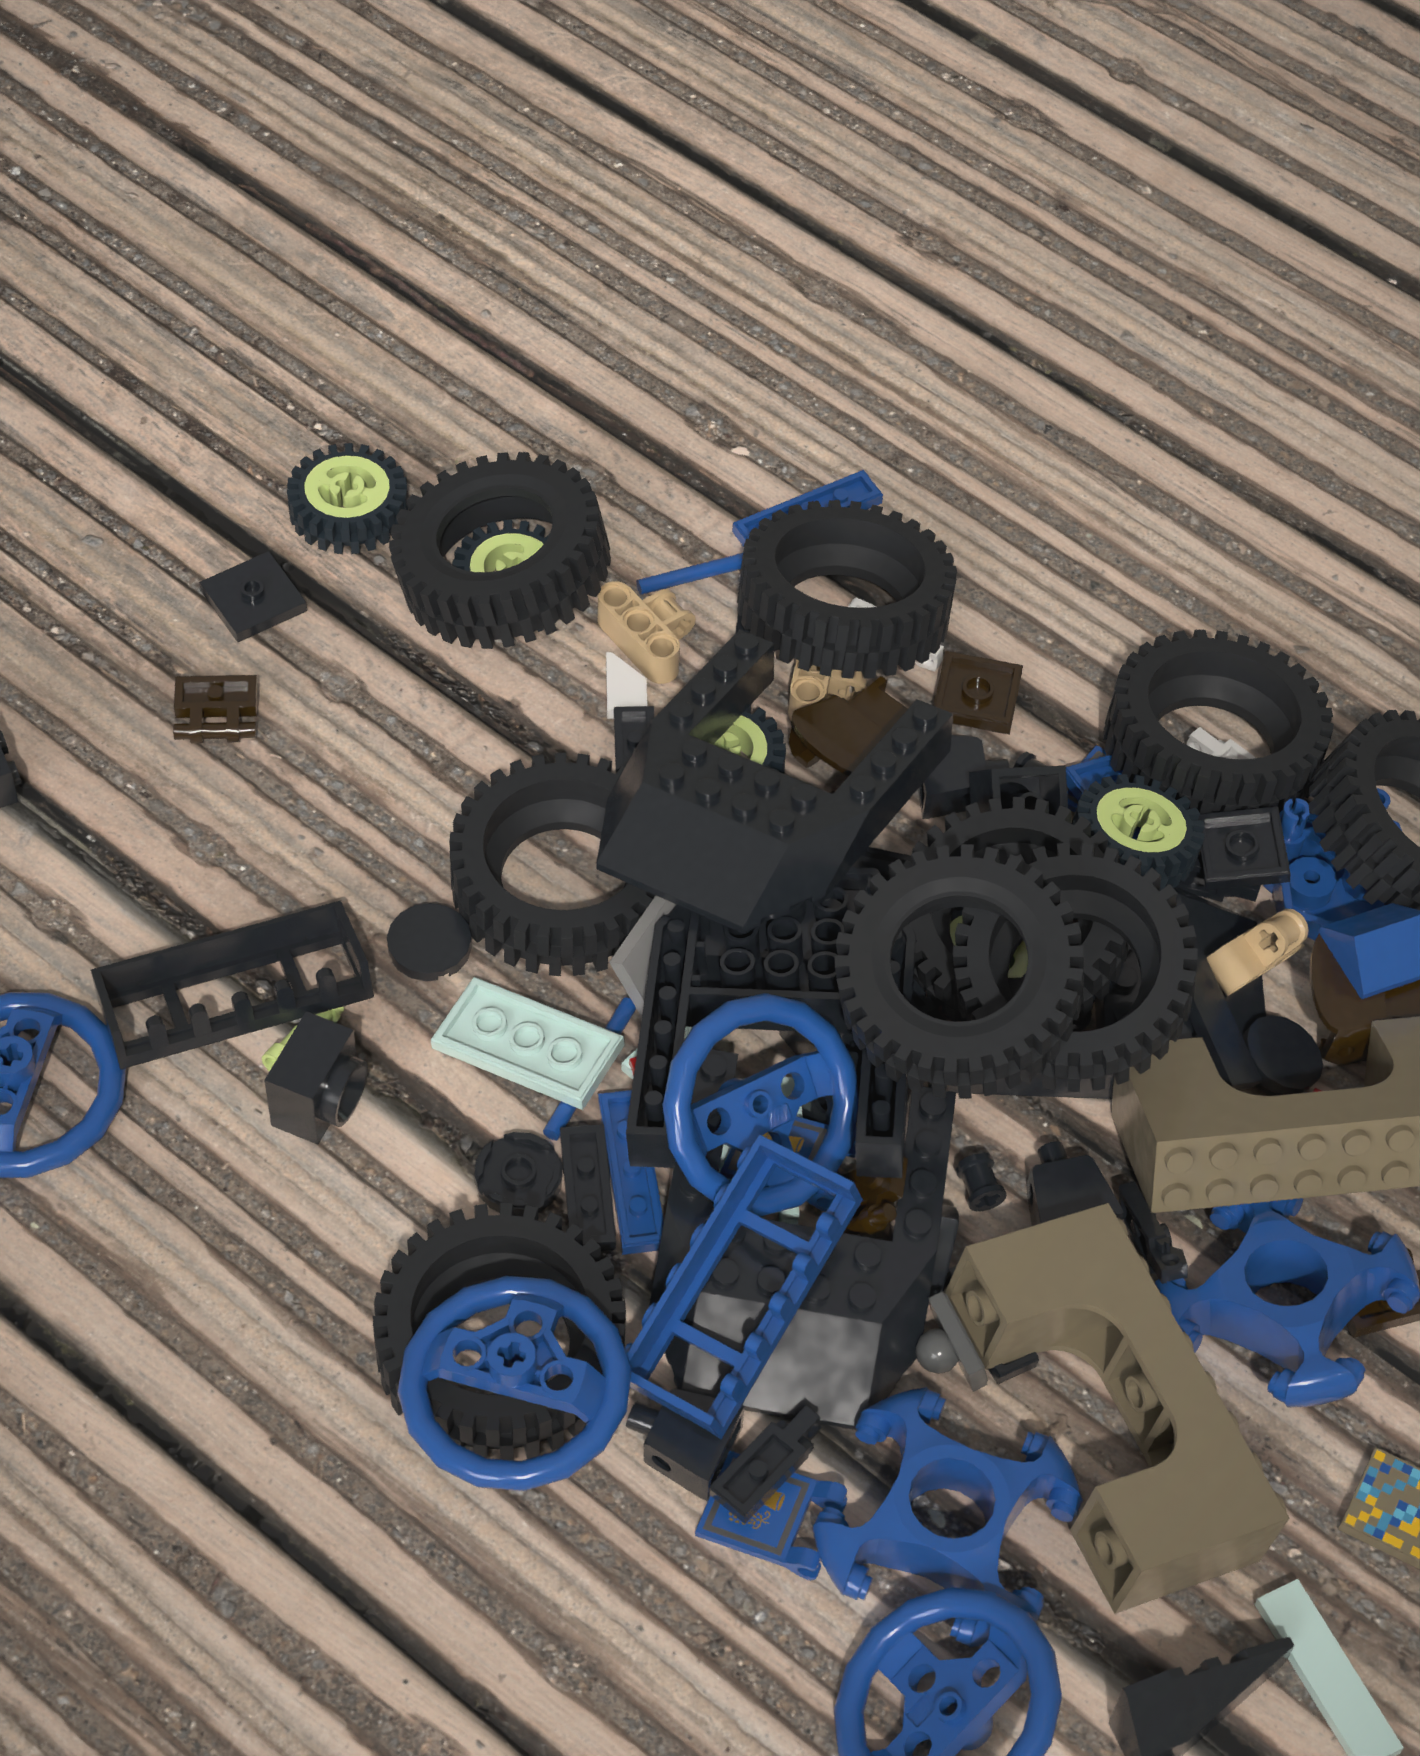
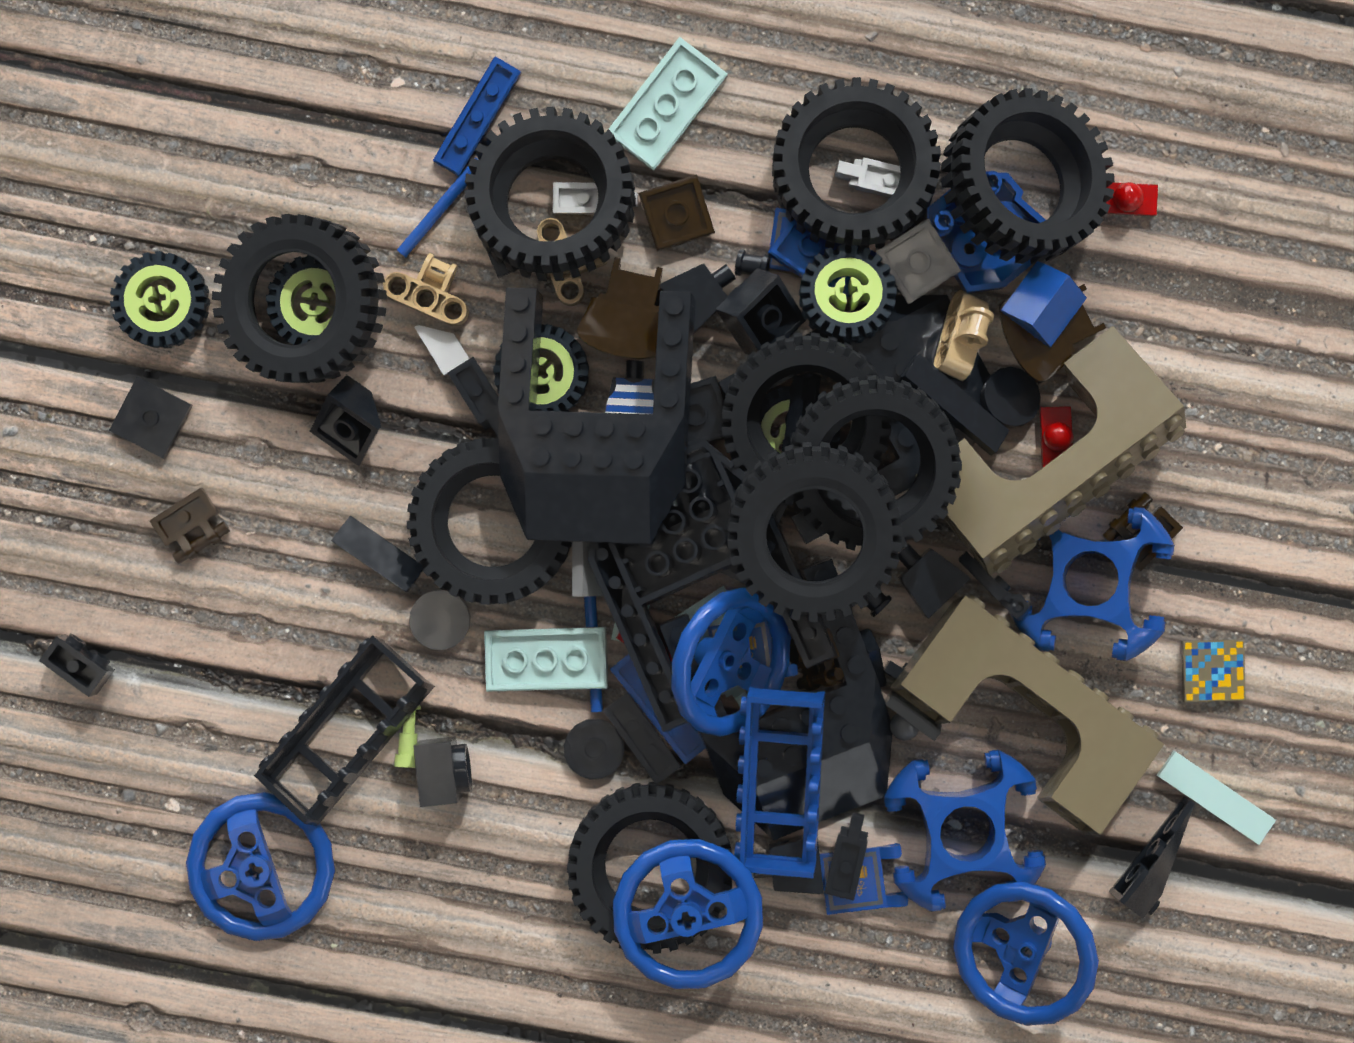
camera: 20 degrees left, 35 degrees up
none -> black slope [309,374,382,466]
none -> black slope [331,515,424,592]
none -> light aqua tile [609,37,728,172]

